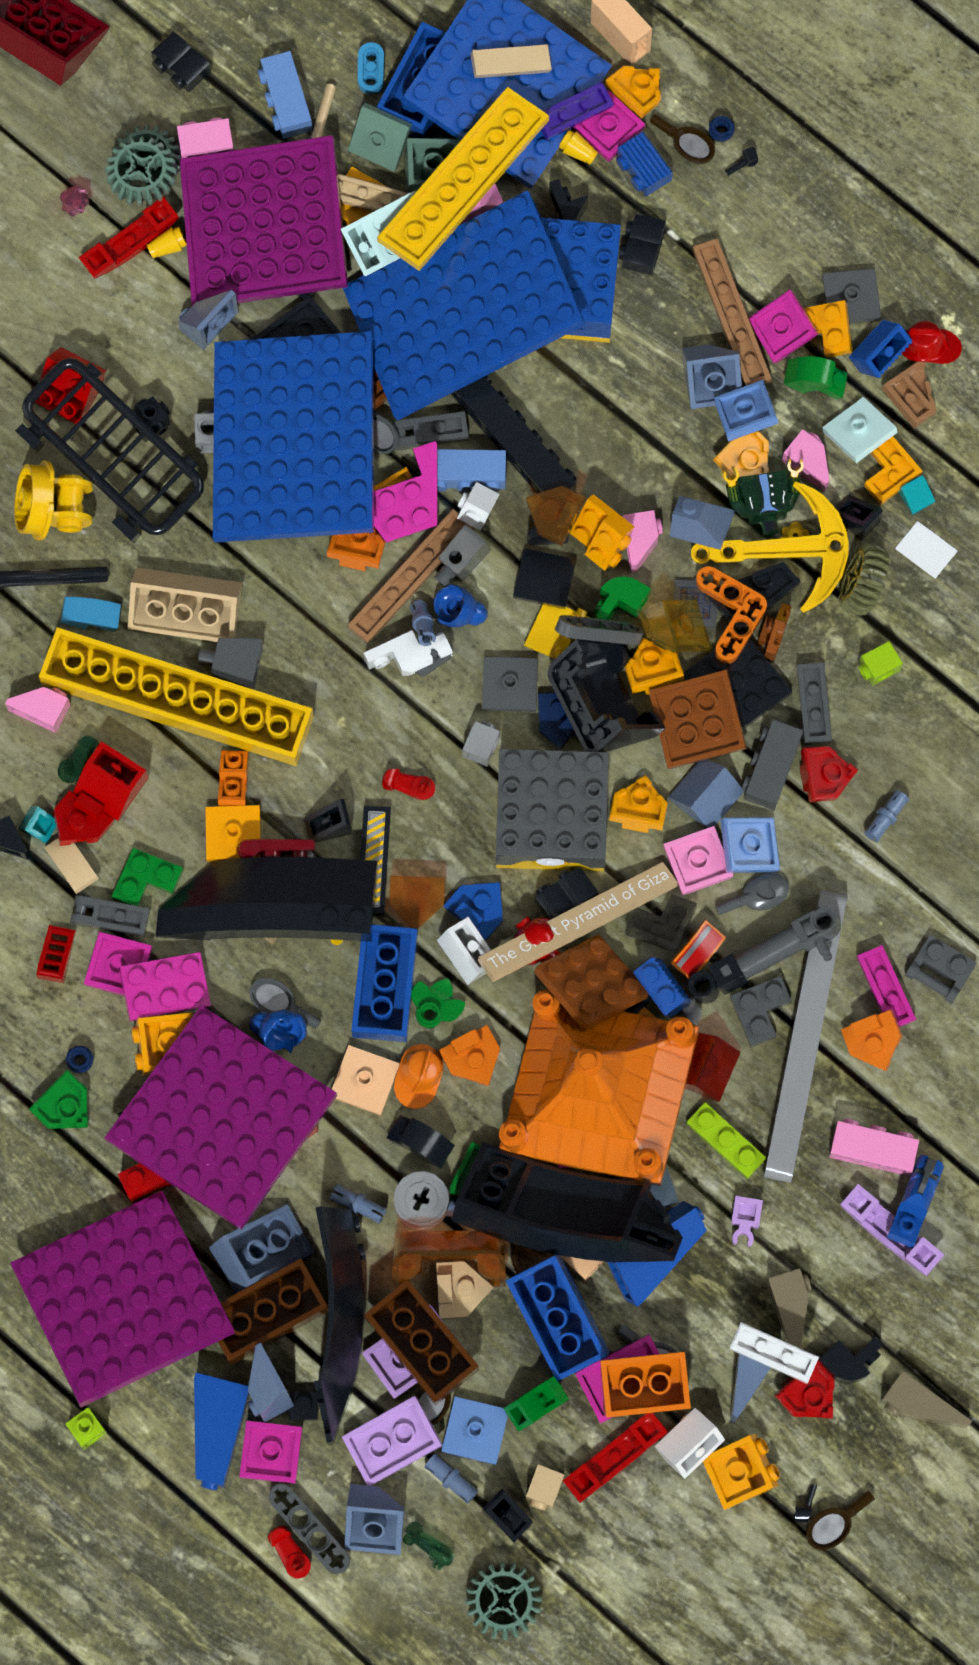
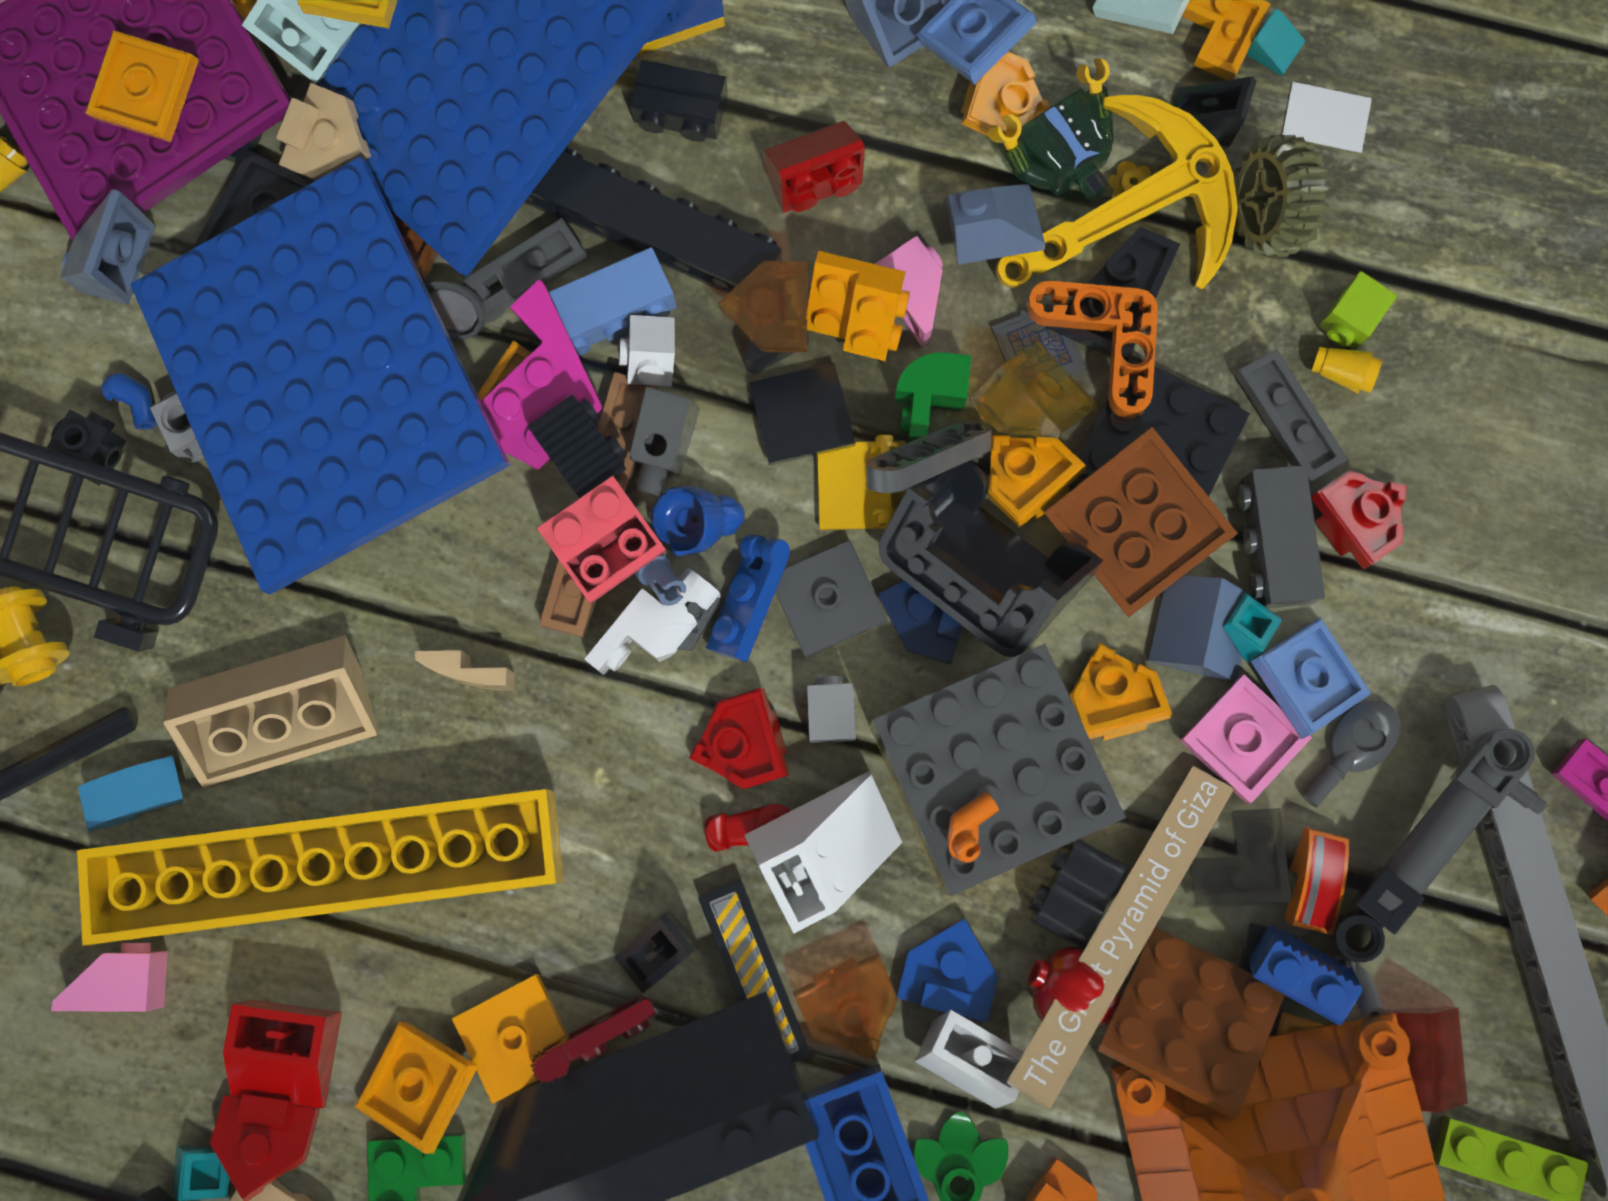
camera: 25 degrees left, 5 degrees up
clear green piece [58,736,100,783] -> none
dark grey torso [198,638,263,690] -> none
orange slope [218,751,248,806] -> none
orange plate [327,529,385,571] -> none
dark grey plate [730,976,791,1048] -> none
dark orange plate [758,603,792,662] -> none
bright pink slope [782,429,829,492] -> none
sand blue pin [864,790,909,843] -> none
none -> light orange plate [85,31,199,143]
none -> blue arm [101,373,157,430]
none -> tan plate [276,83,371,181]
none -> light orange plate [355,1021,478,1154]
none -> tan slope [415,650,515,691]
none -> black brick [526,394,627,499]
none -> coral slope [537,476,666,604]
none -> black brick [630,60,728,142]
none -> red plate [689,688,790,789]
none -> blue plate [706,534,790,662]
none -> white slope [744,771,902,933]
none -> red slope [763,121,865,213]
none -> orange arm [947,791,1000,863]
none -> teal slope [1223,593,1282,662]
none -> yellow cone [1311,346,1383,394]

